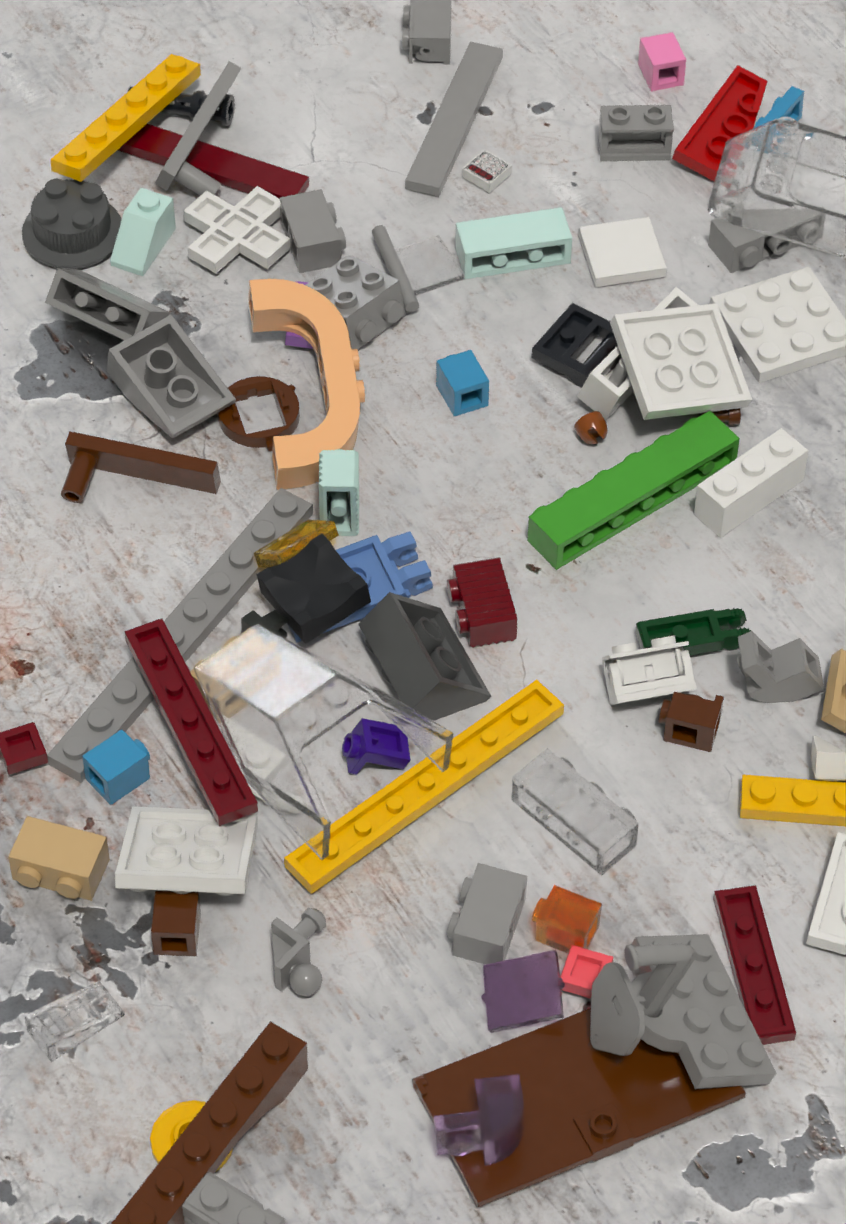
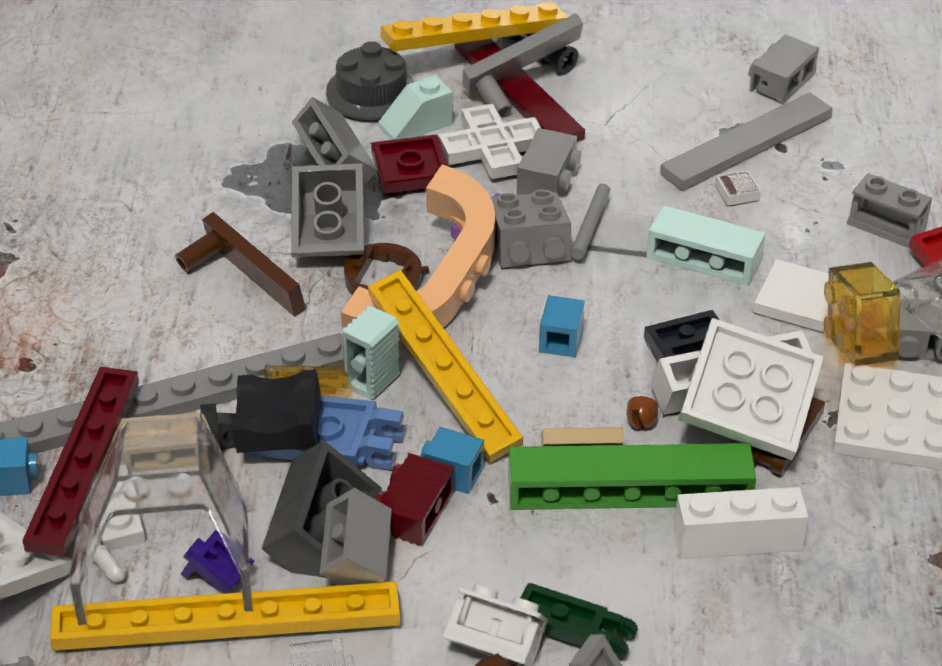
camera: 35 degrees right, 10 degrees down
none -> light grey brick [320,488,392,585]
none -> yellow plate [368,269,523,463]
none -> dark red plate [371,134,448,194]
none -> dark azure brick [420,427,484,494]
none -> tan plate [541,427,624,446]
none -> clear yellow brick [823,262,900,366]

